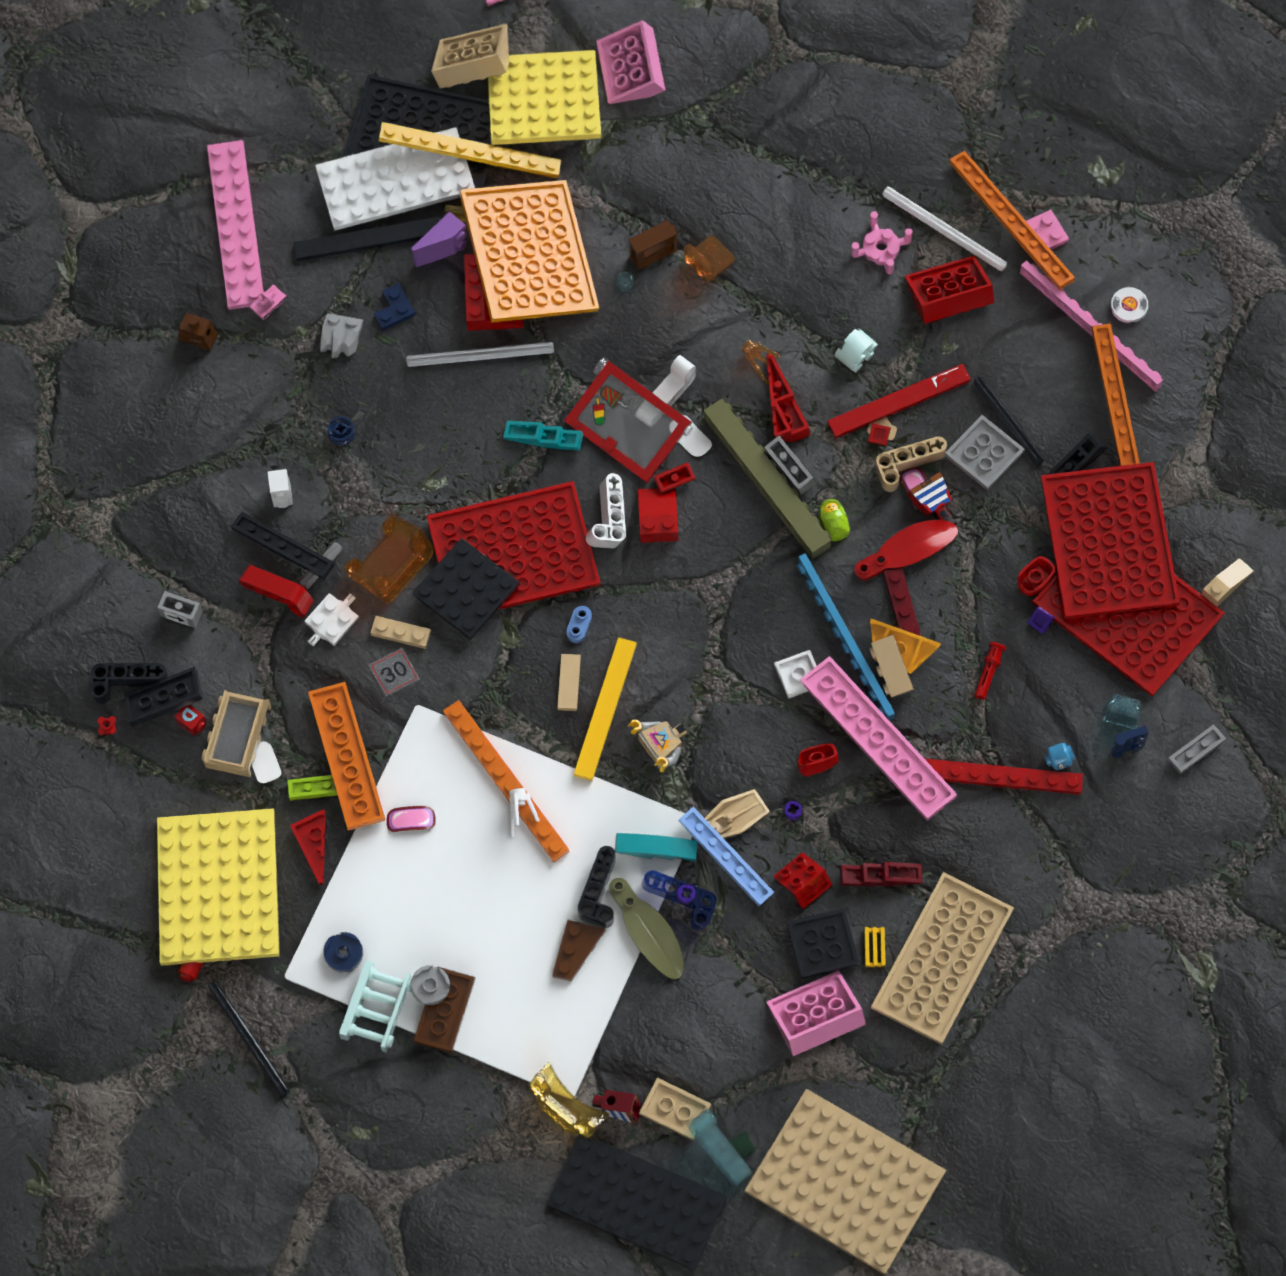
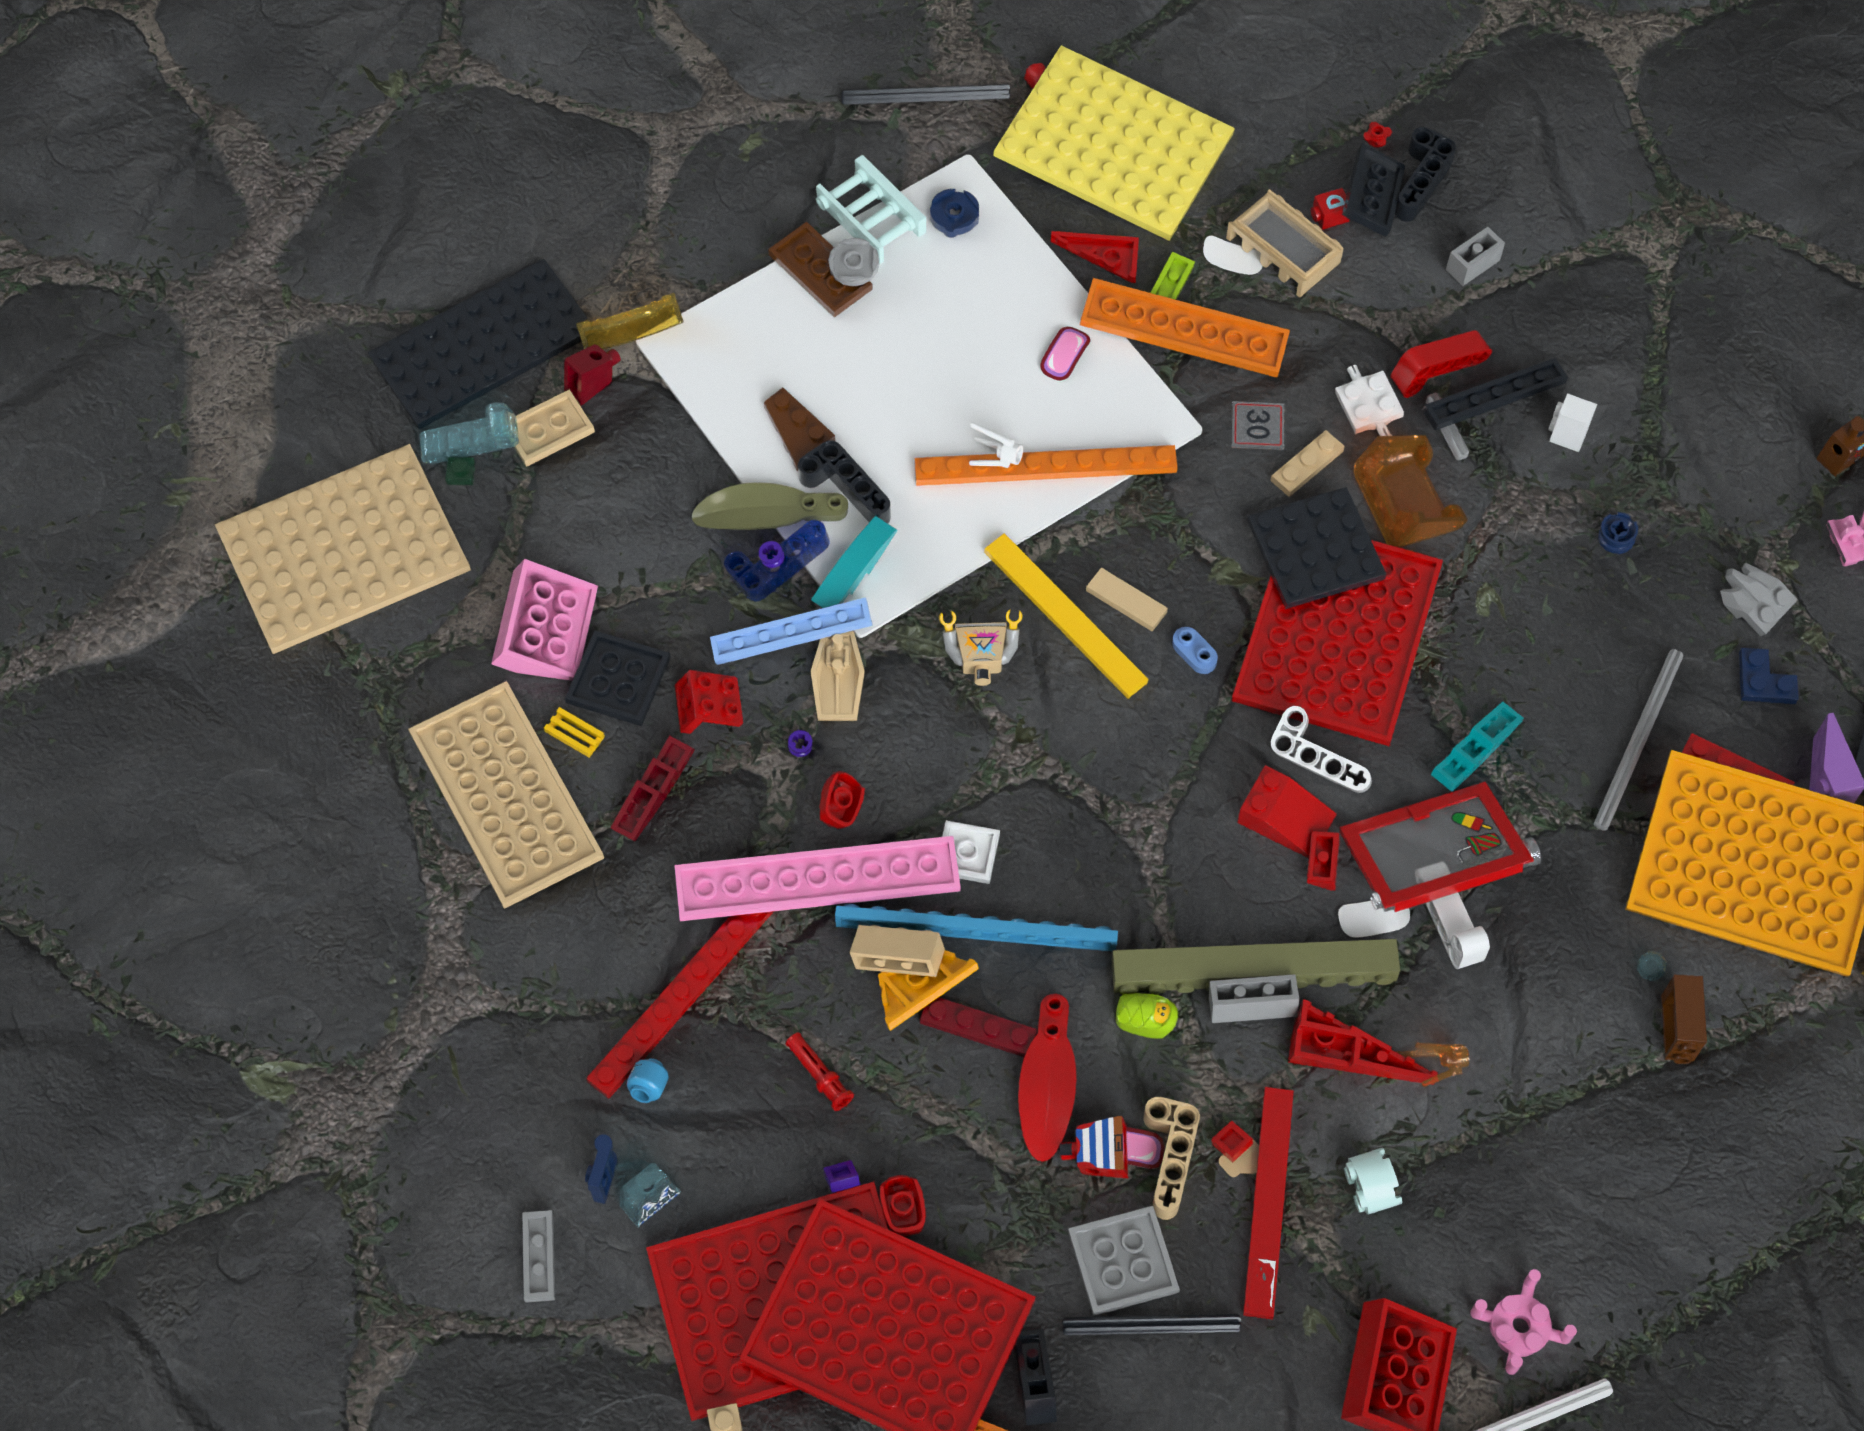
camera: 120 degrees right, 5 degrees down
clear orange bracket [684,235,735,282] -> none

